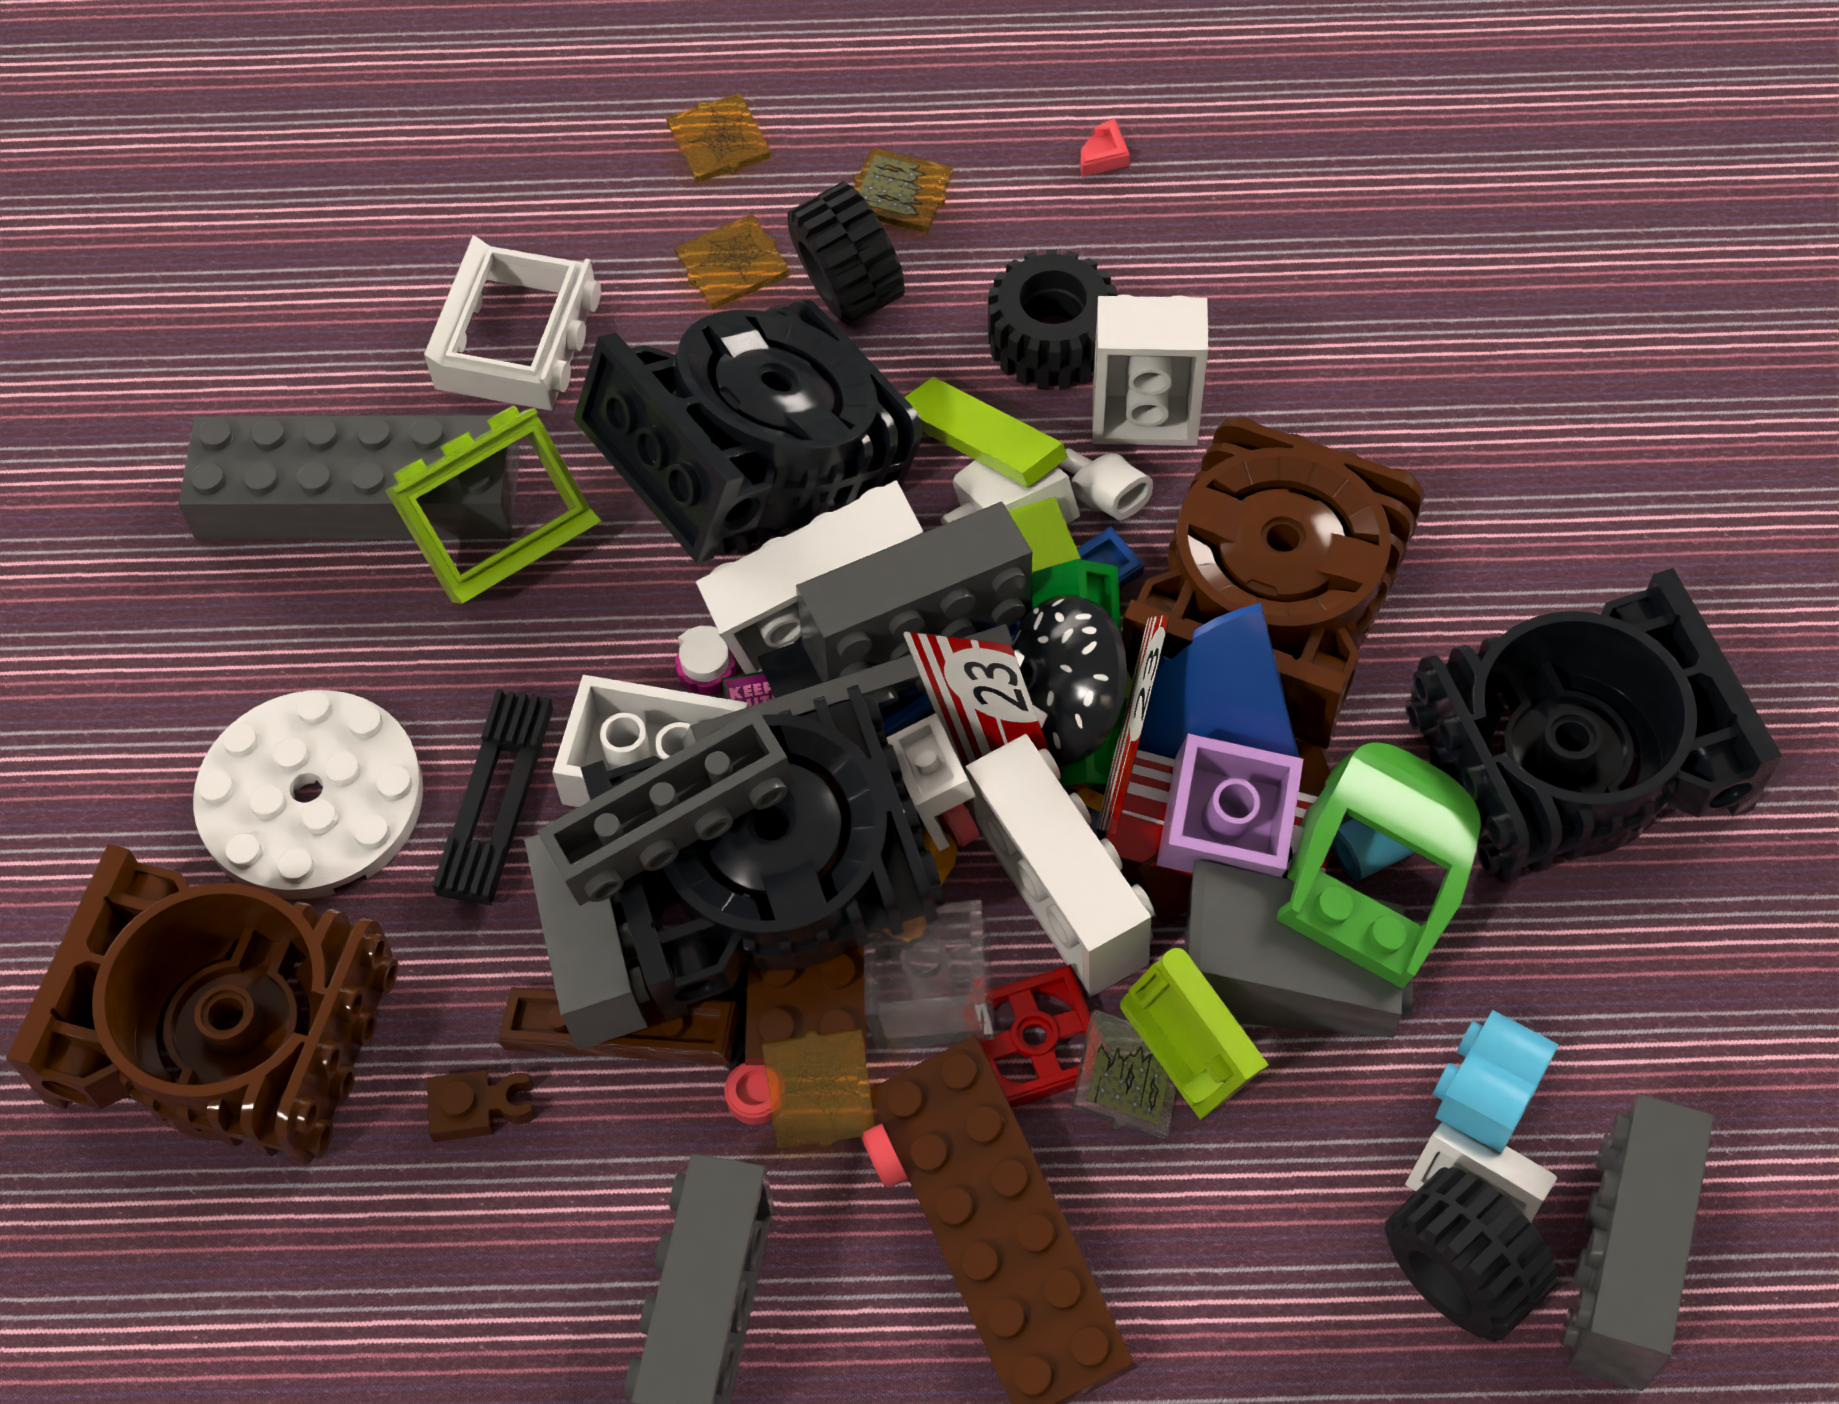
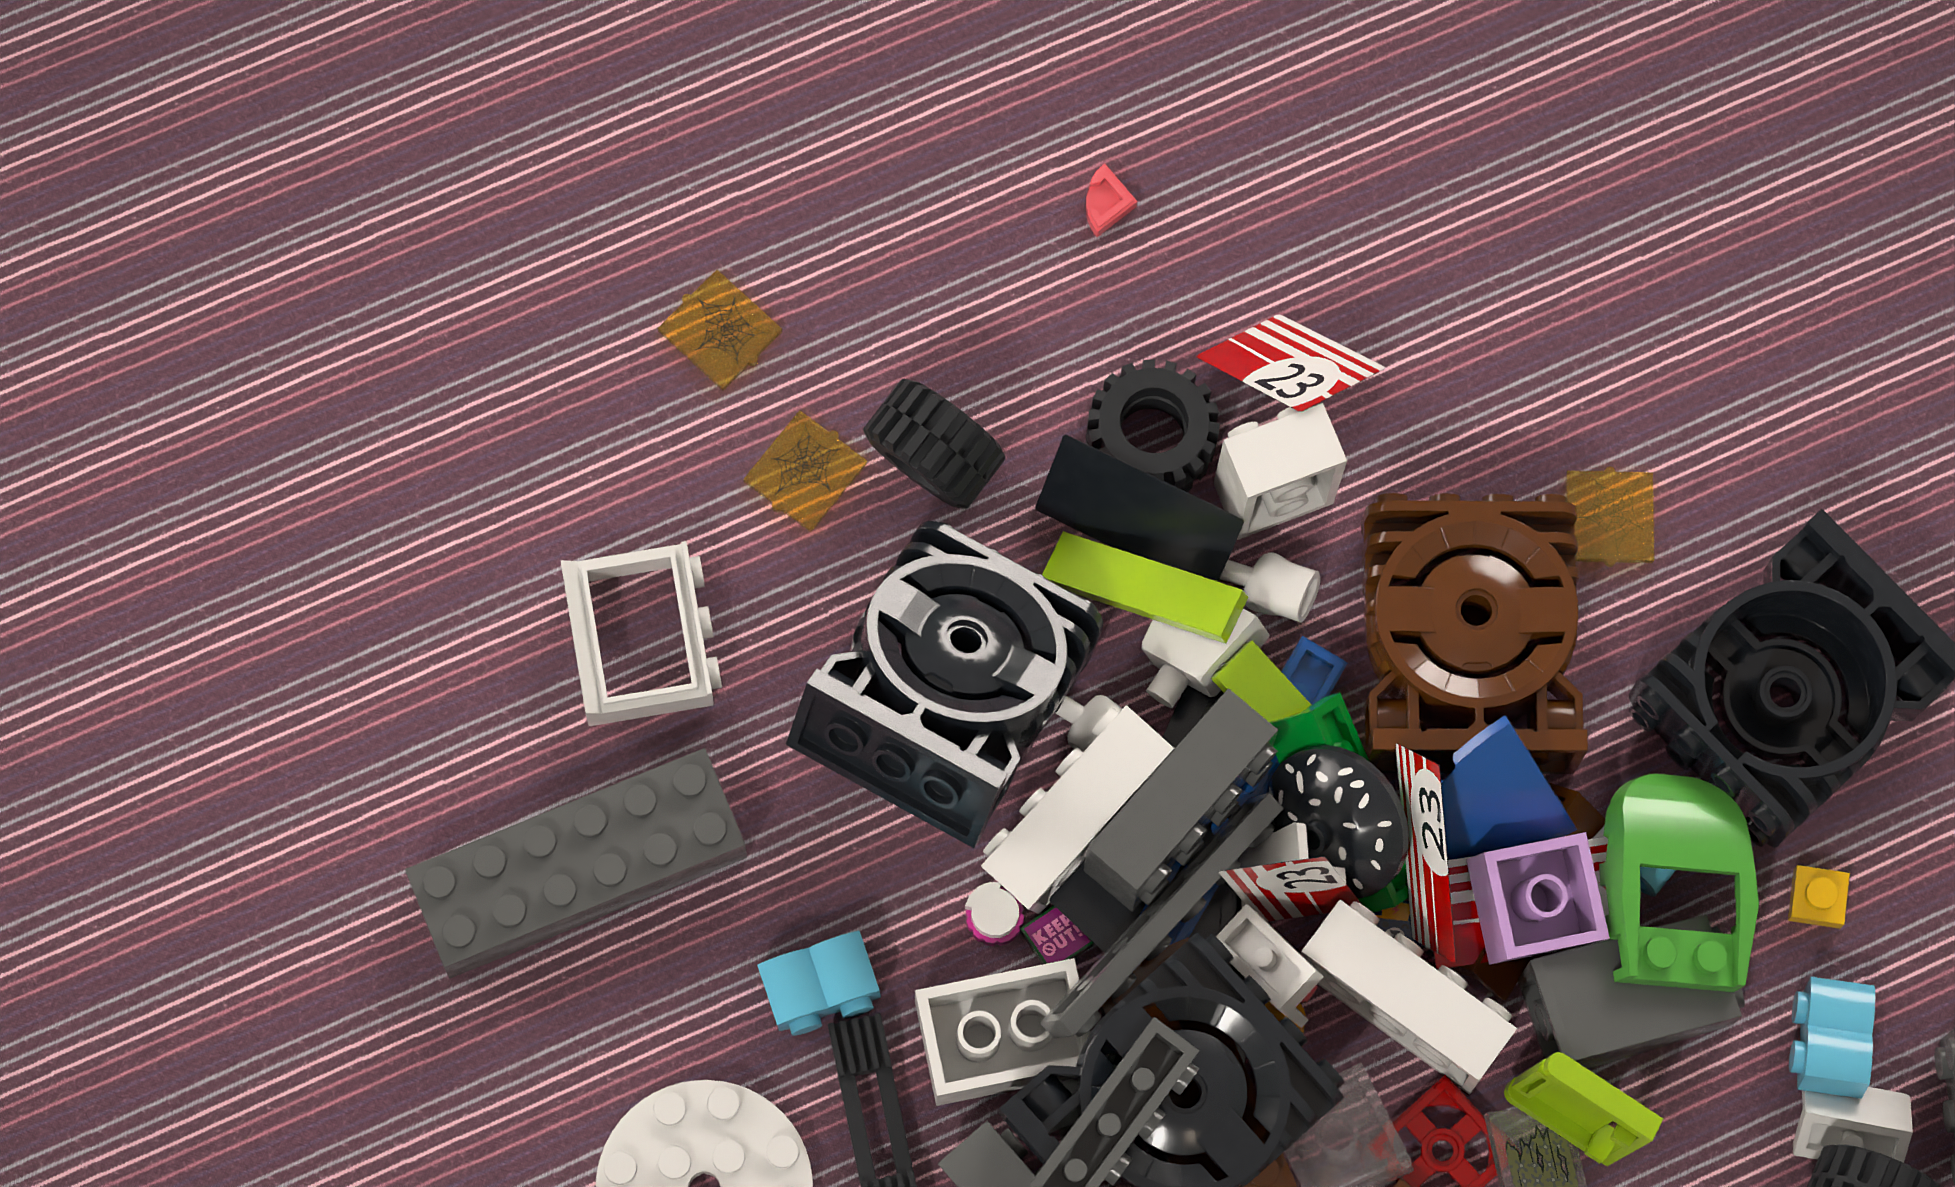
camera: 30 degrees left, 15 degrees up
lime window [385,405,601,604] -> none
piece [854,147,953,234] -> none
none -> medium azure brick [757,931,881,1036]
none -> black sticker [1035,435,1244,582]
none -> sticker [1196,315,1385,412]
none -> clear yellow piece [1566,466,1654,567]
none -> yellow plate [1788,865,1850,929]

